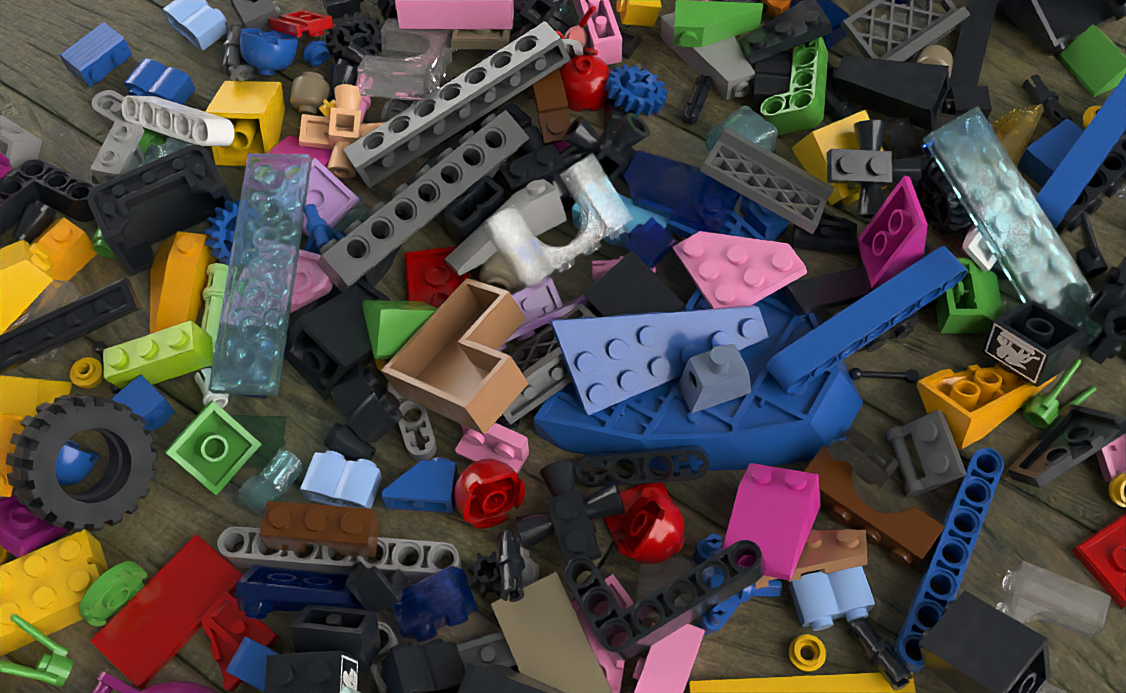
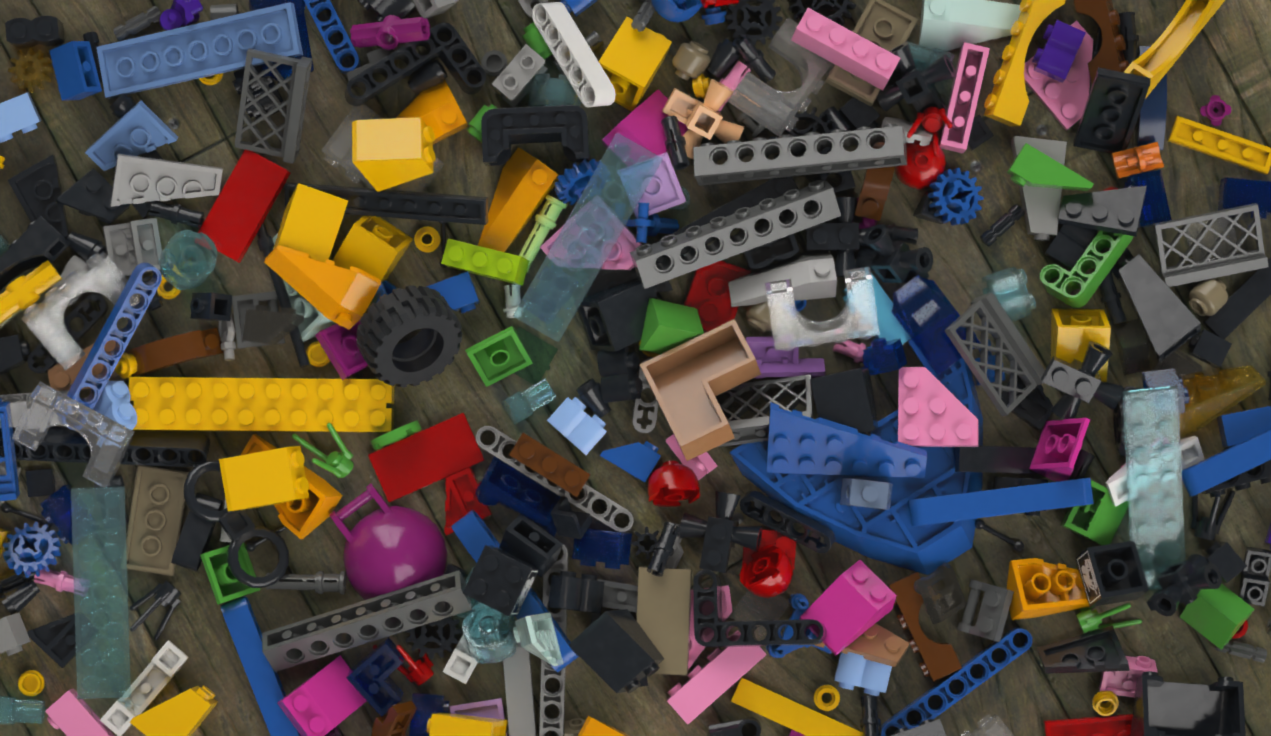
camera: 25 degrees right, 25 degrees up
none -> black pin [661,116,690,170]

